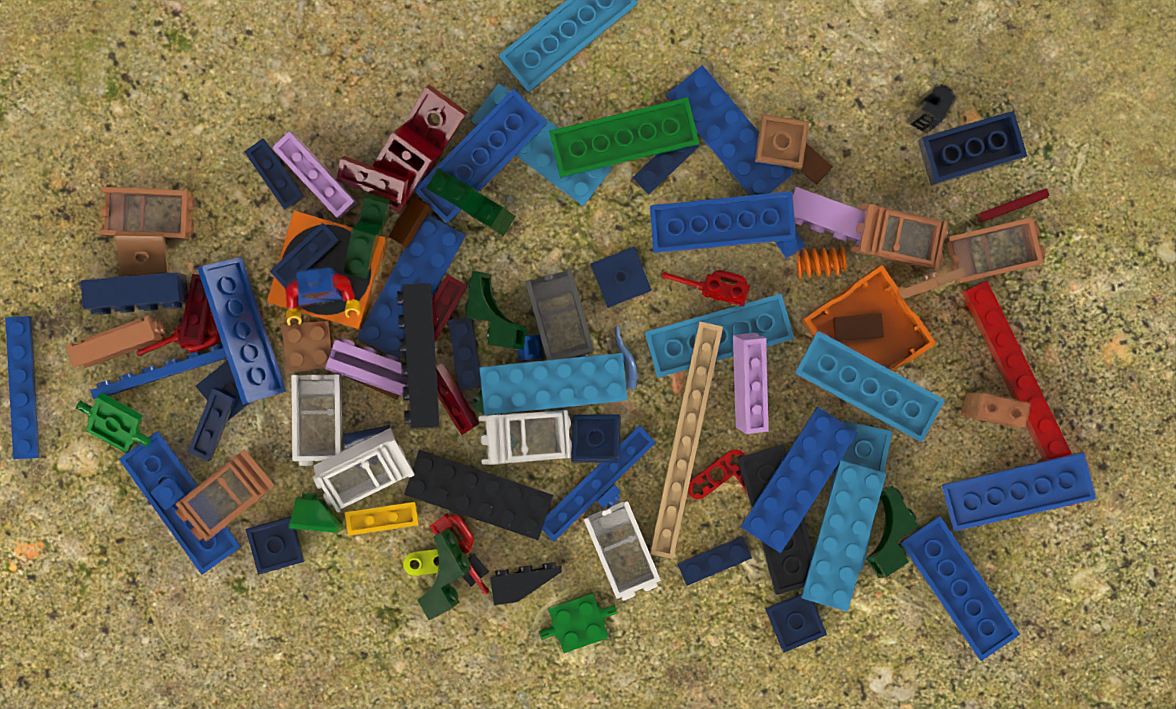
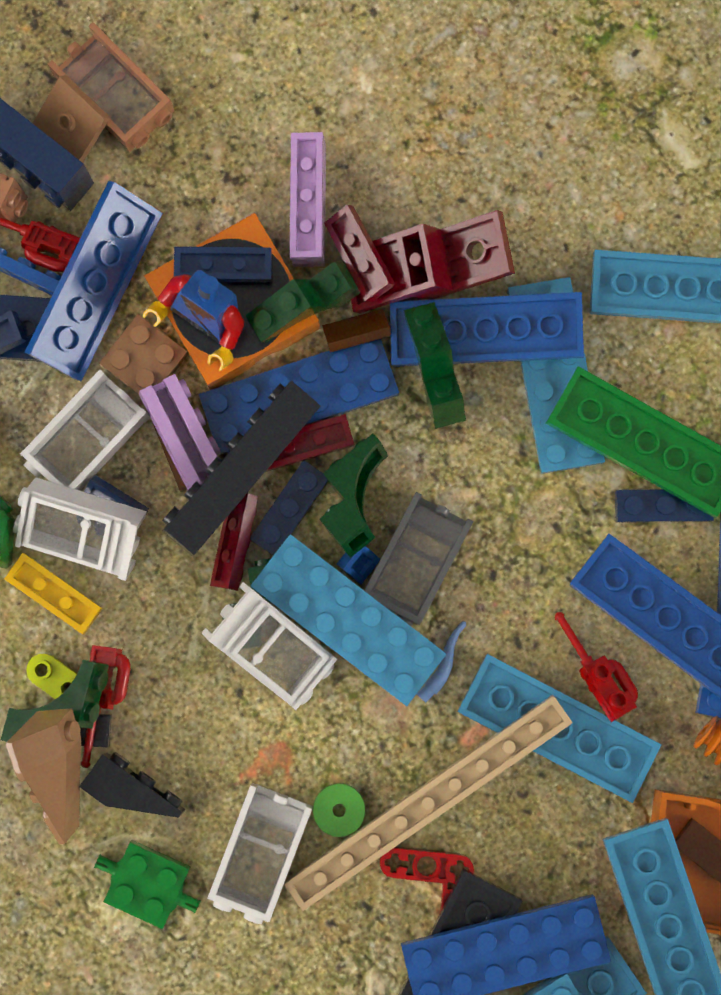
camera: 40 degrees right, 5 degrees down
dark red tile [178,274,211,346] -> none
dark blue plate [244,138,305,211] -> none
black plate [404,450,554,540] -> none
blue plate [543,425,656,542] -> none
dark blue plate [571,414,621,463] -> none
dark blue plate [591,247,652,308] -> none
blue plate [597,484,621,508] -> none
dark blue plate [677,536,752,586] -> none
lavender brick [733,333,769,434] -> none
none -> medium nougat wedge [5,708,81,844]
none -> bright green piece [313,783,365,837]

